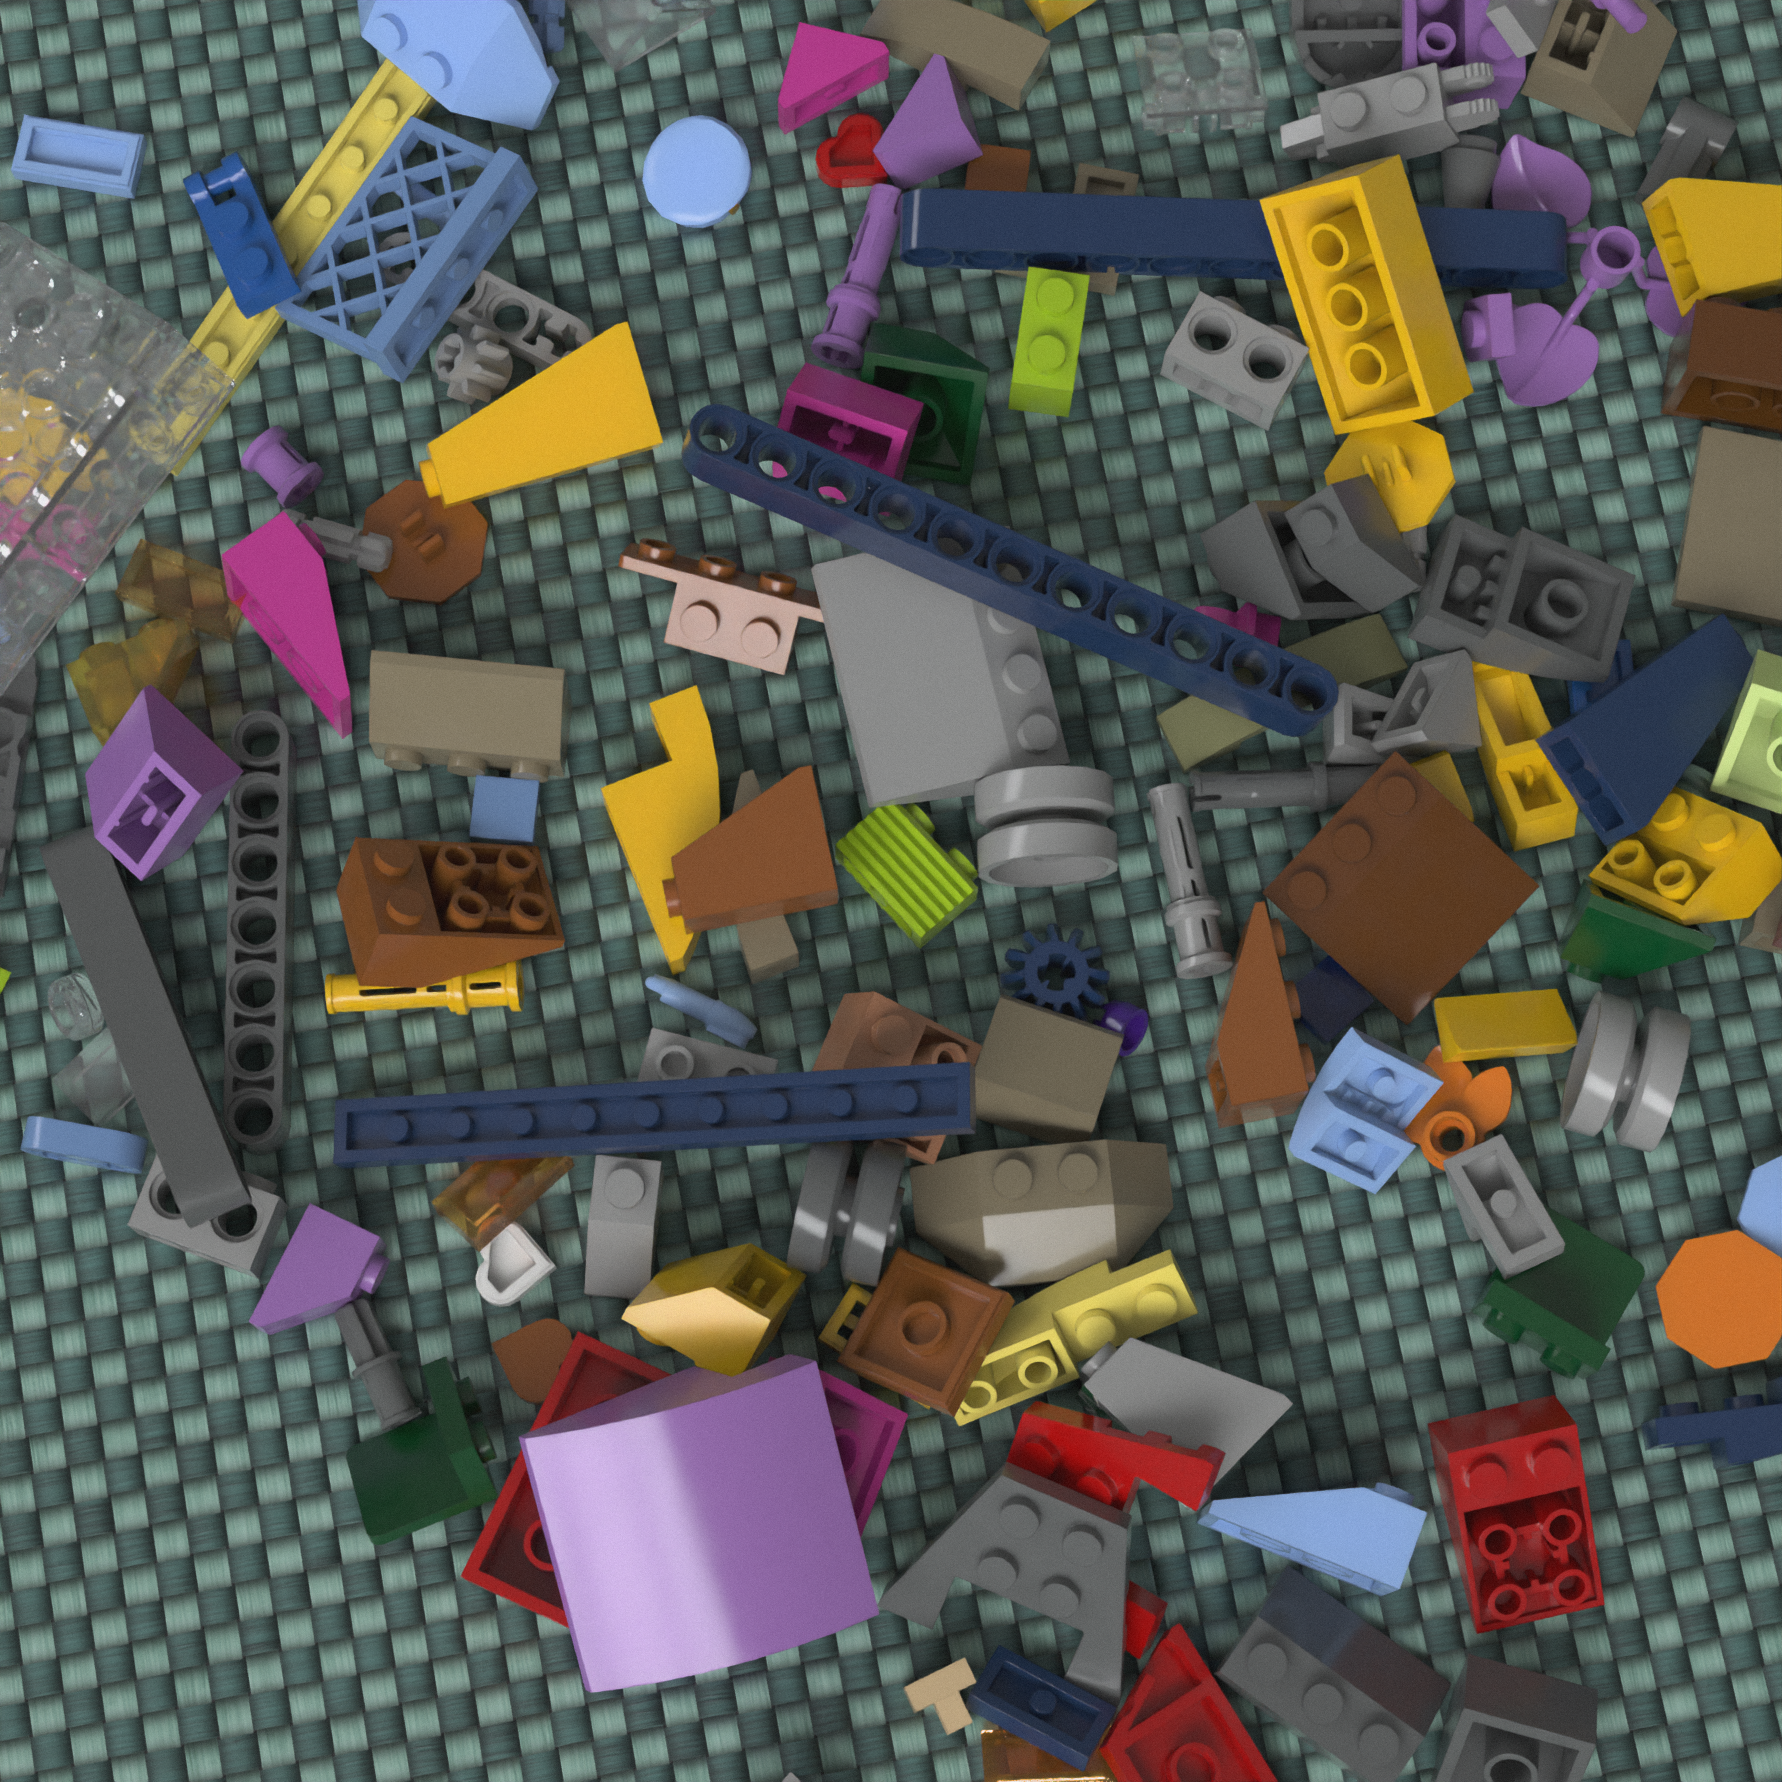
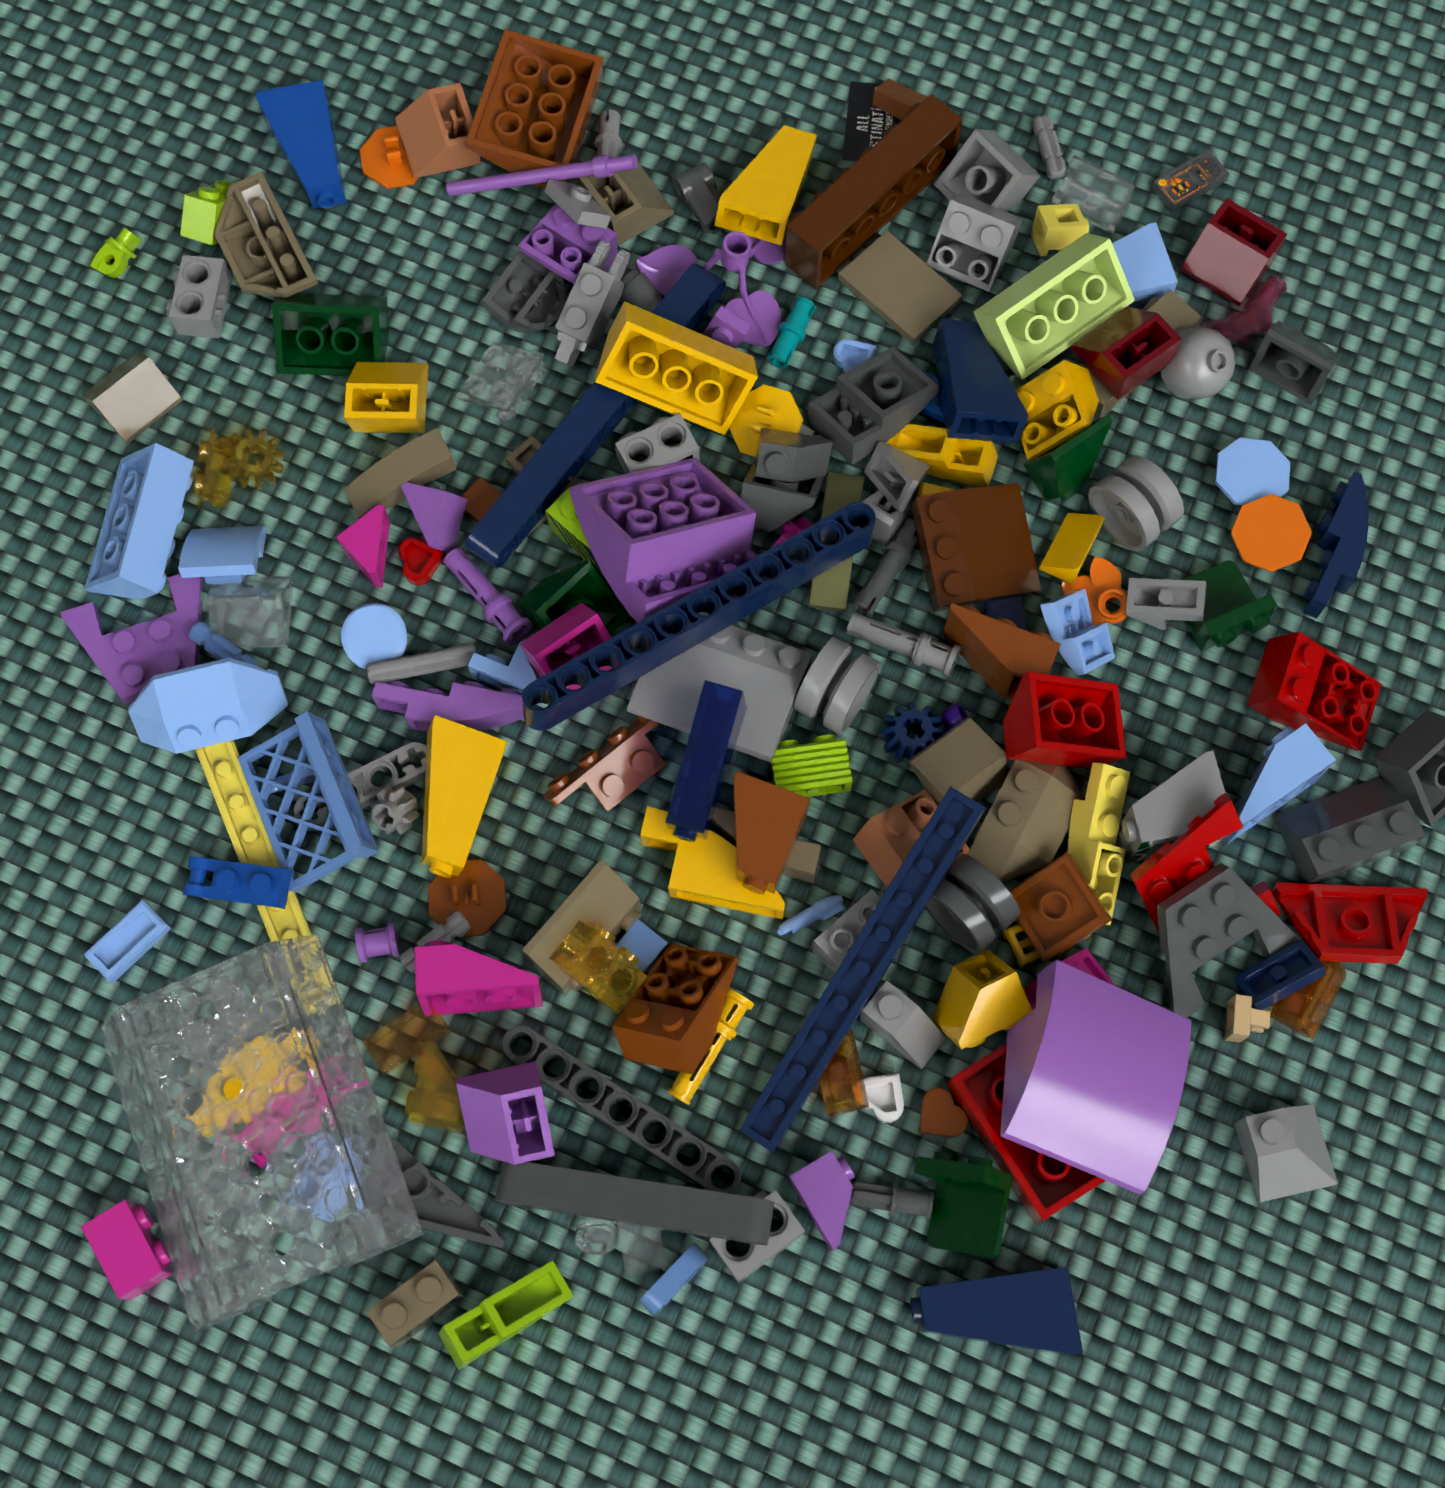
camera: 50 degrees left, 5 degrees down
none -> light grey axle [366,644,477,685]
none -> medium lavender slope [372,681,523,732]
none -> light blue slope [468,641,541,705]
none -> clear yellow brick [549,921,648,1014]
none -> medium lavender slope [570,458,770,623]
none -> clear blue slope [665,680,747,842]
none -> teal pin [767,297,816,369]
none -> light blue tile [833,339,877,373]
none -> dark blue slope [910,1267,1083,1356]
none -> red slope [1003,672,1126,769]

